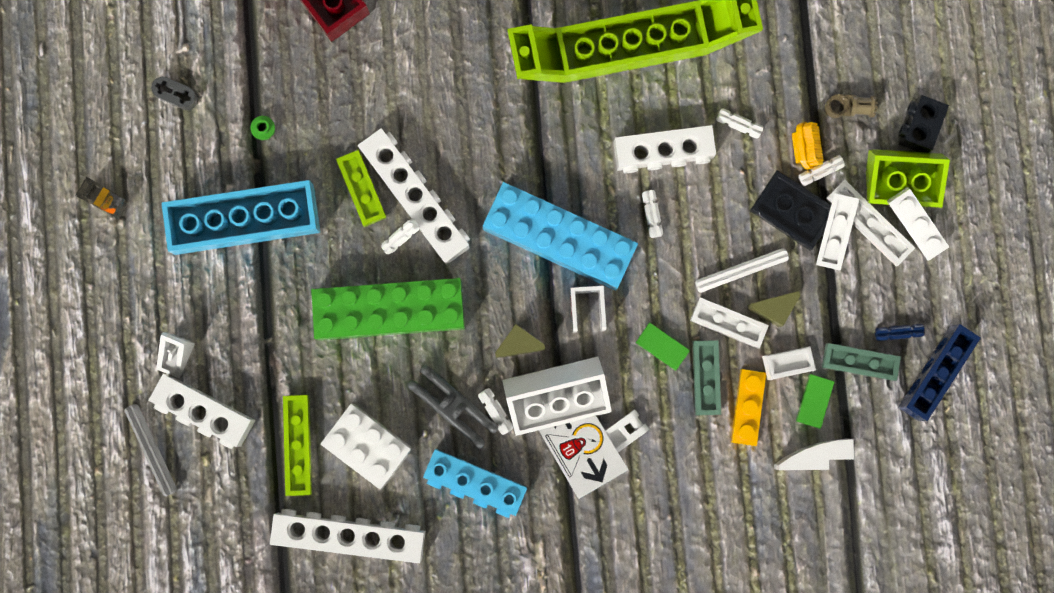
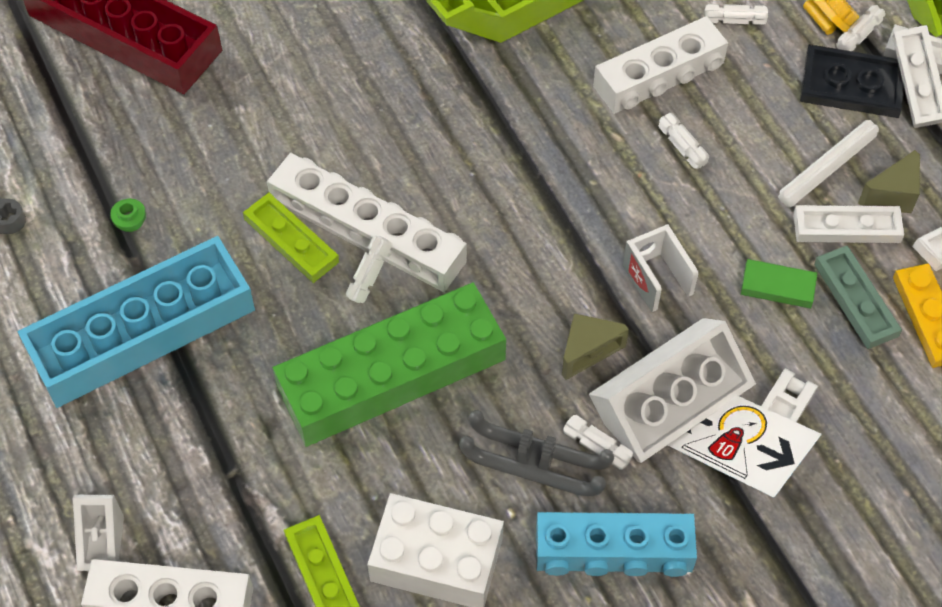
camera: 20 degrees left, 25 degrees down
medium azure brick [482,182,638,291] -> none

